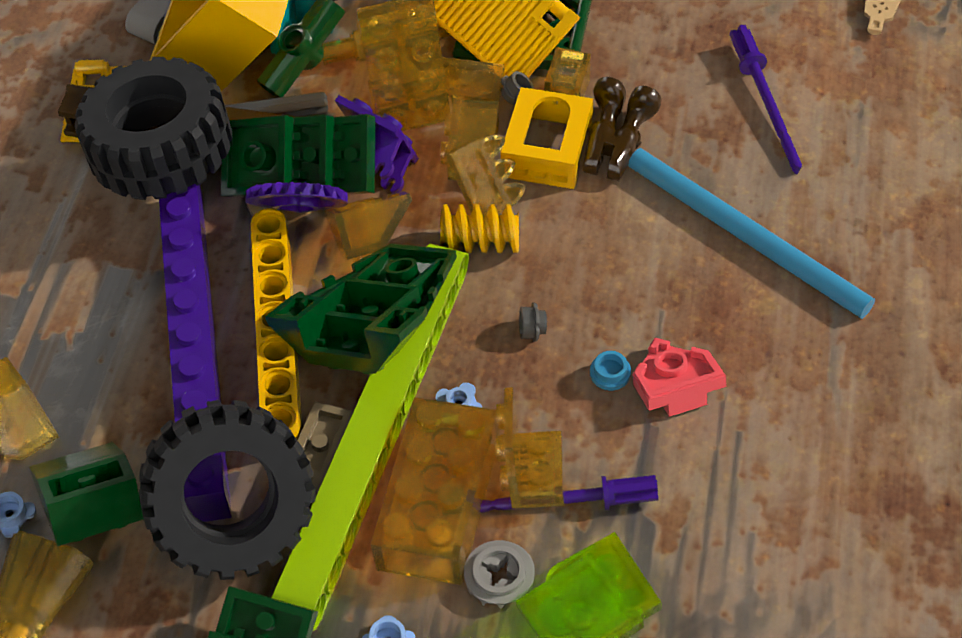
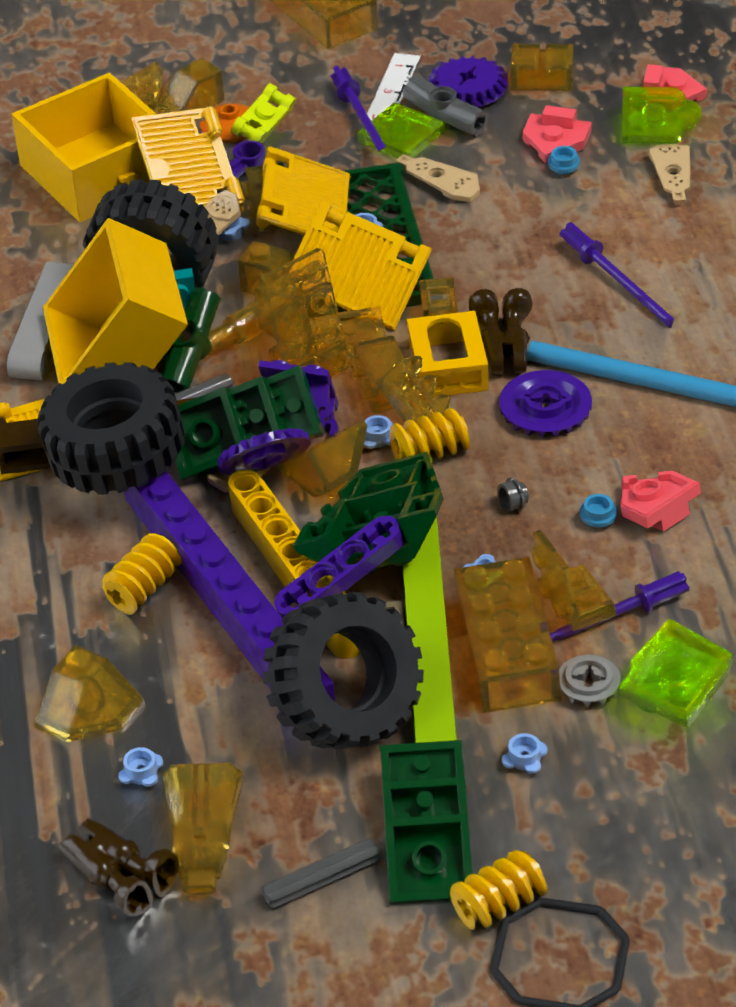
camera: 20 degrees left, 10 degrees down
dark green slope [29,442,144,547] -> none
dark grey plate [501,71,534,105] -> none
none -> yellow piece [102,533,182,615]
none -> dark purple beam [274,516,405,618]
none -> light blue plate [358,415,393,449]
none -> dark purple gear [499,370,592,438]

